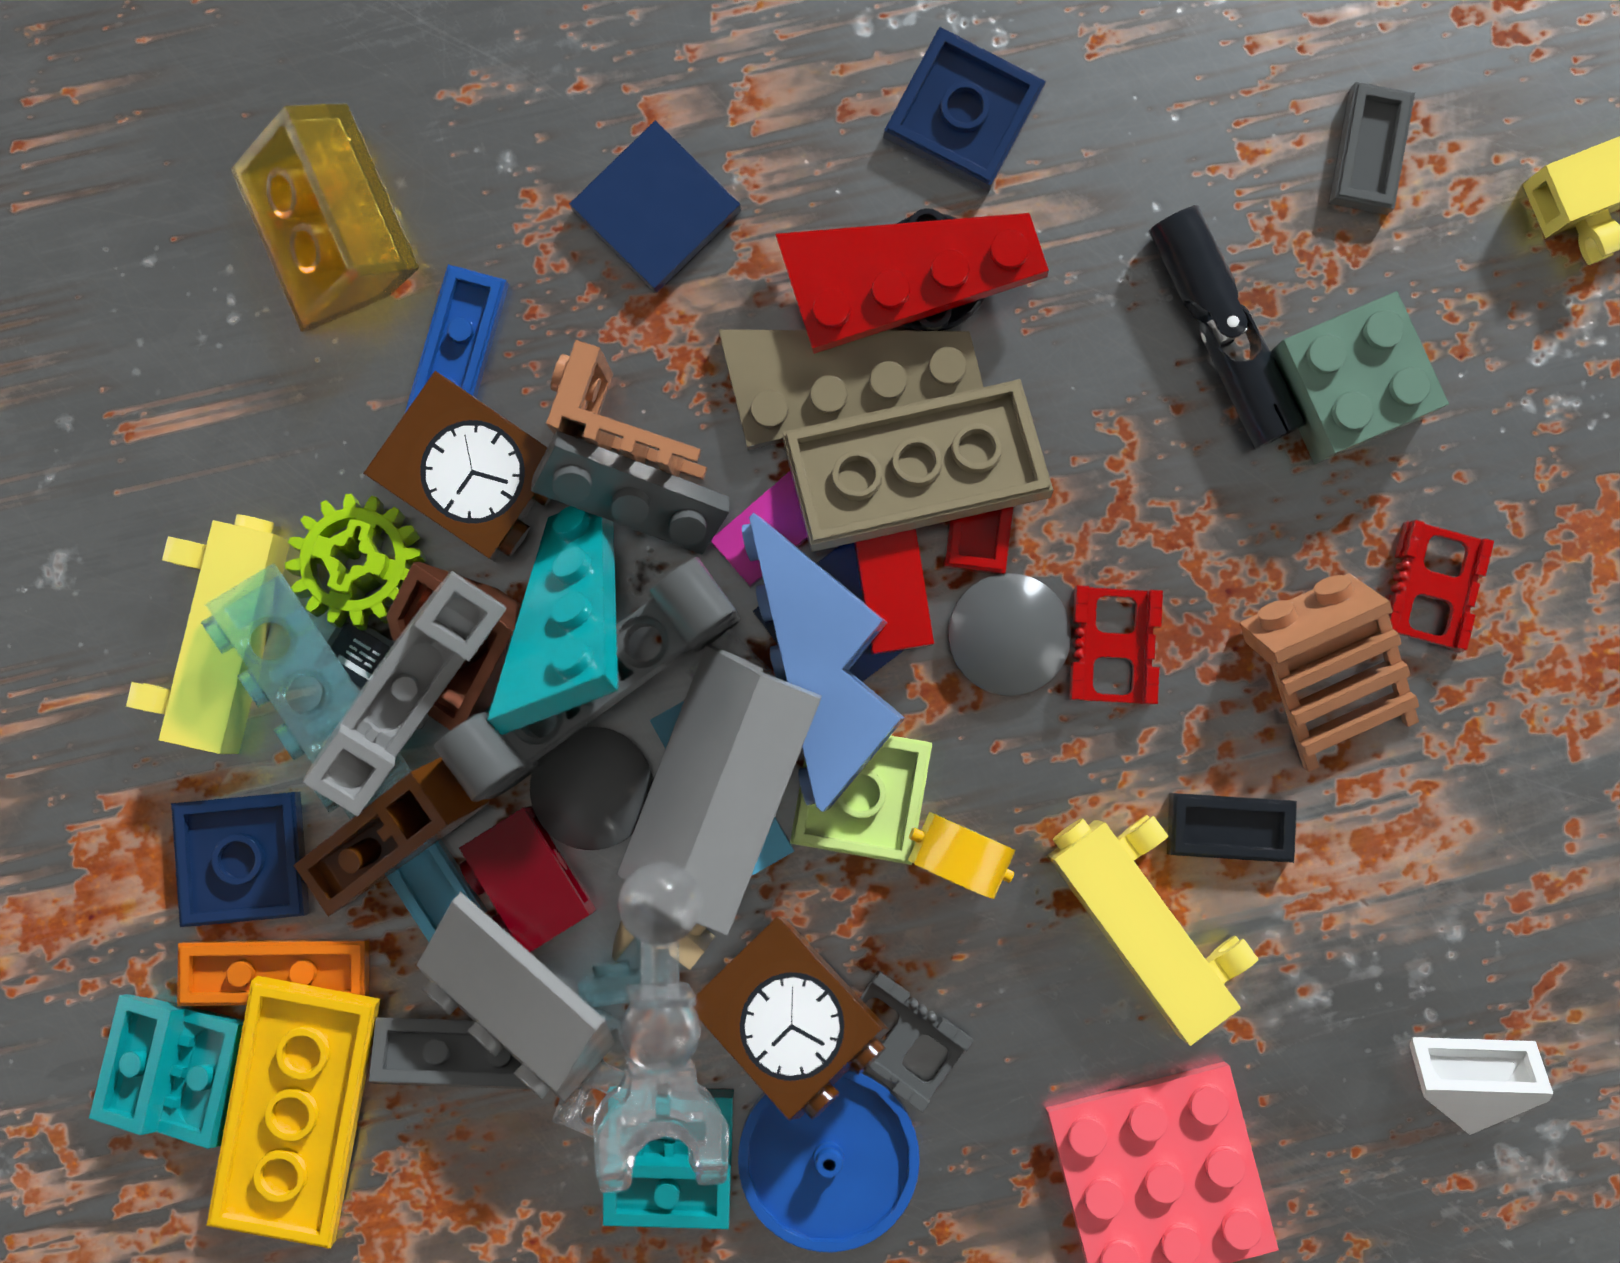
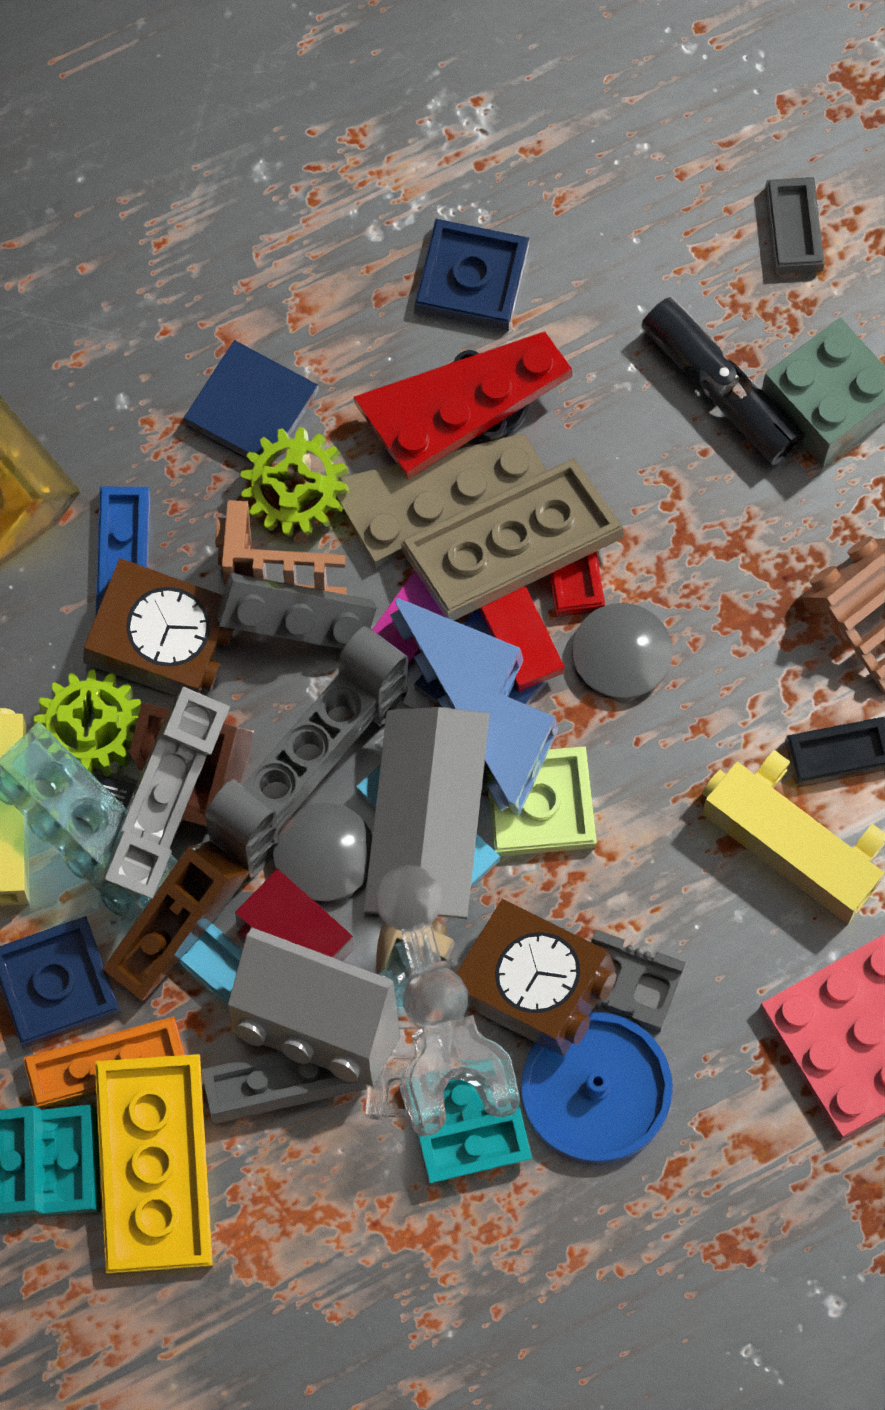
camera: 15 degrees left, 15 degrees down
teal wing [487,506,618,735] -> none
yellow piece [908,812,1016,899] -> none
red piece [1069,585,1163,705] -> none
none -> lime gear [240,427,350,537]

